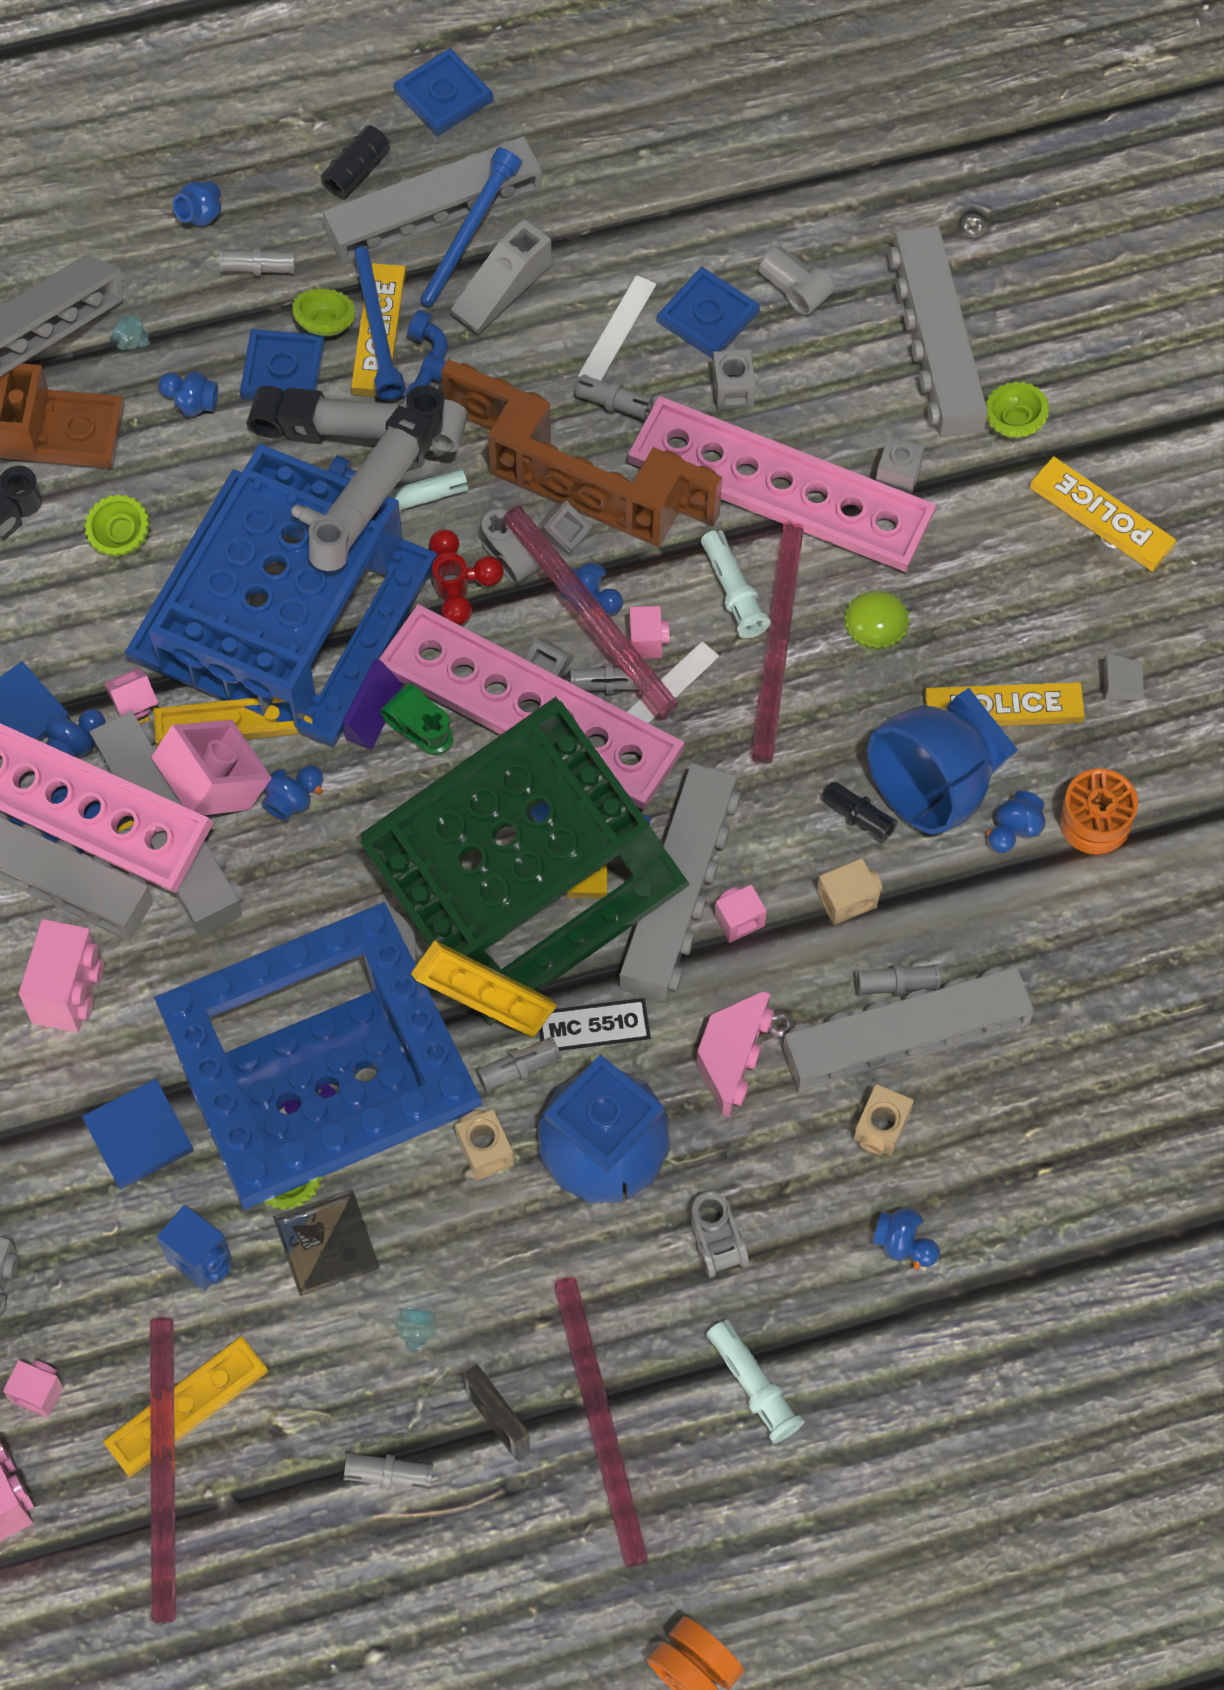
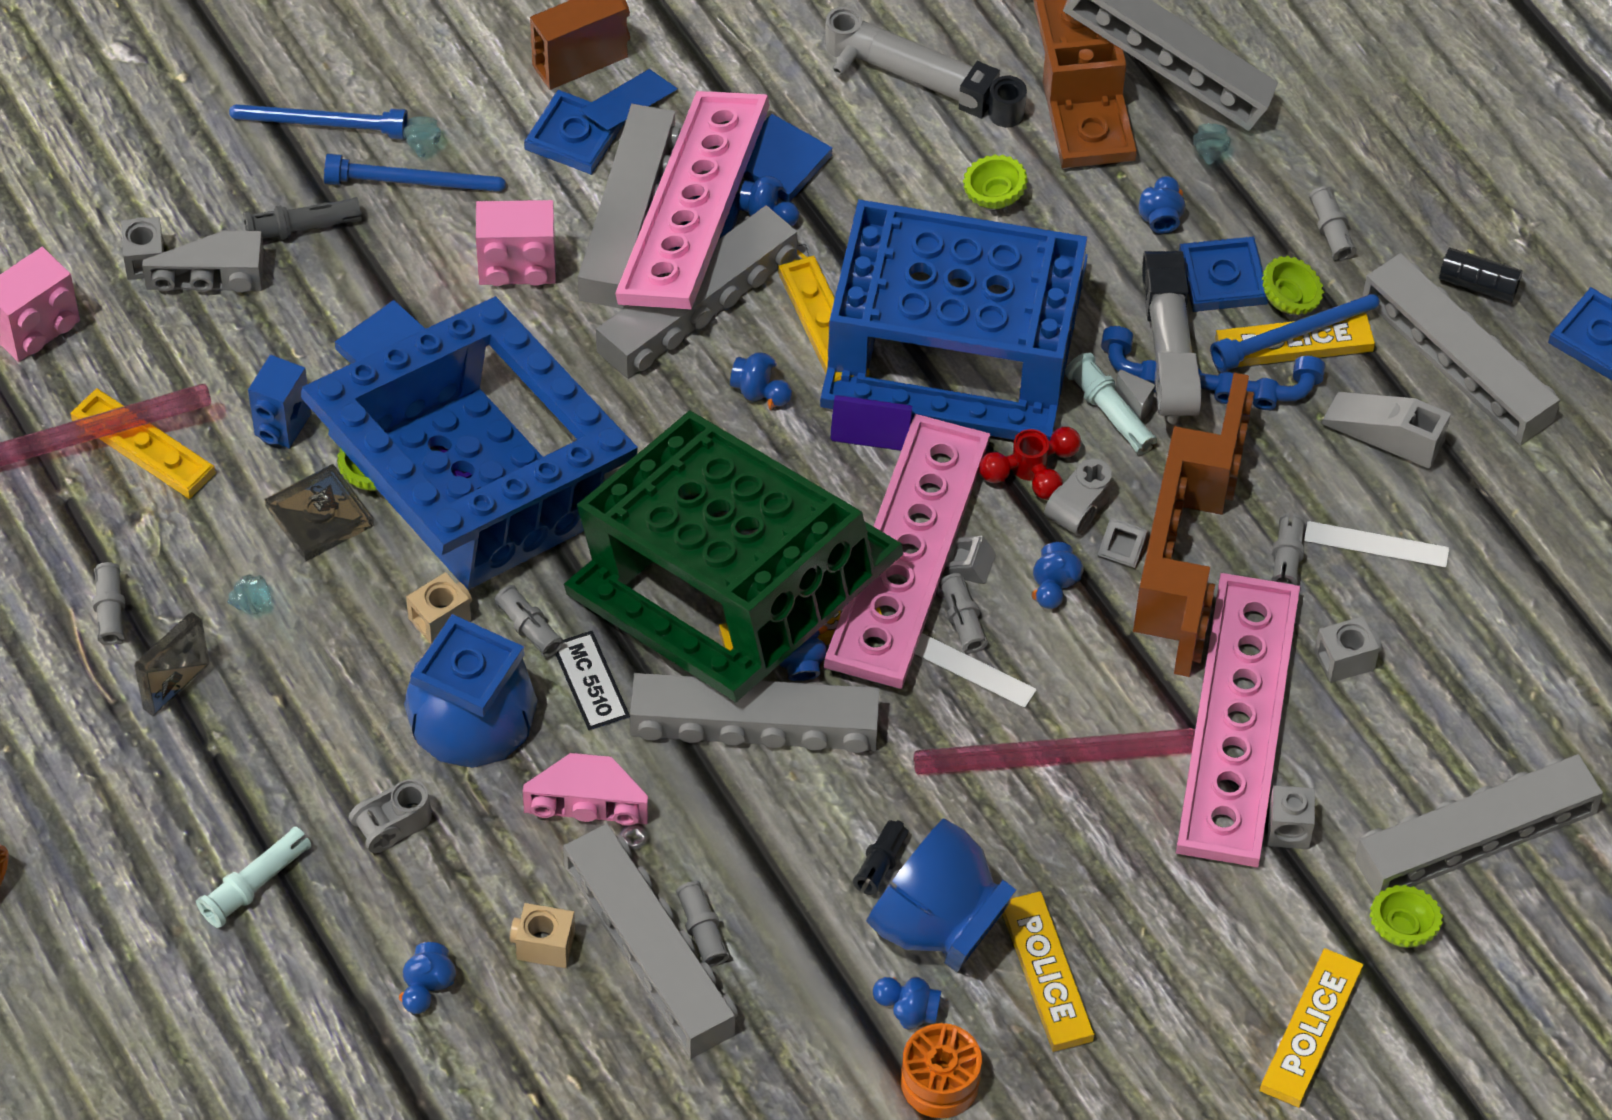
camera: 75 degrees right, 10 degrees down
bright pink plate [3,1360,63,1418] -> none
bright pink plate [104,667,159,718] -> none
bright pink brick [151,720,272,815] -> none
blue animal [173,181,221,226] -> none
light grey piece [291,385,445,571] -> none
green piece [380,683,454,756] -> none
yellow tile [411,940,557,1038] -> none
blue piece [421,147,523,307] -> none
clear pink axle [504,506,679,717] -> none
clear pink axle [555,1277,648,1568] -> none
bright pink plate [629,606,670,659] -> none
blue tile [657,266,760,359] -> none
light aqua pin [701,530,771,639] -> none
bright pink plate [714,884,767,943] -> none
light grey piece [759,246,835,315] -> none
tan brick [816,858,882,925] -> none
lime hat [844,590,910,651] -> none
light grey slope [1102,654,1144,700] -> none

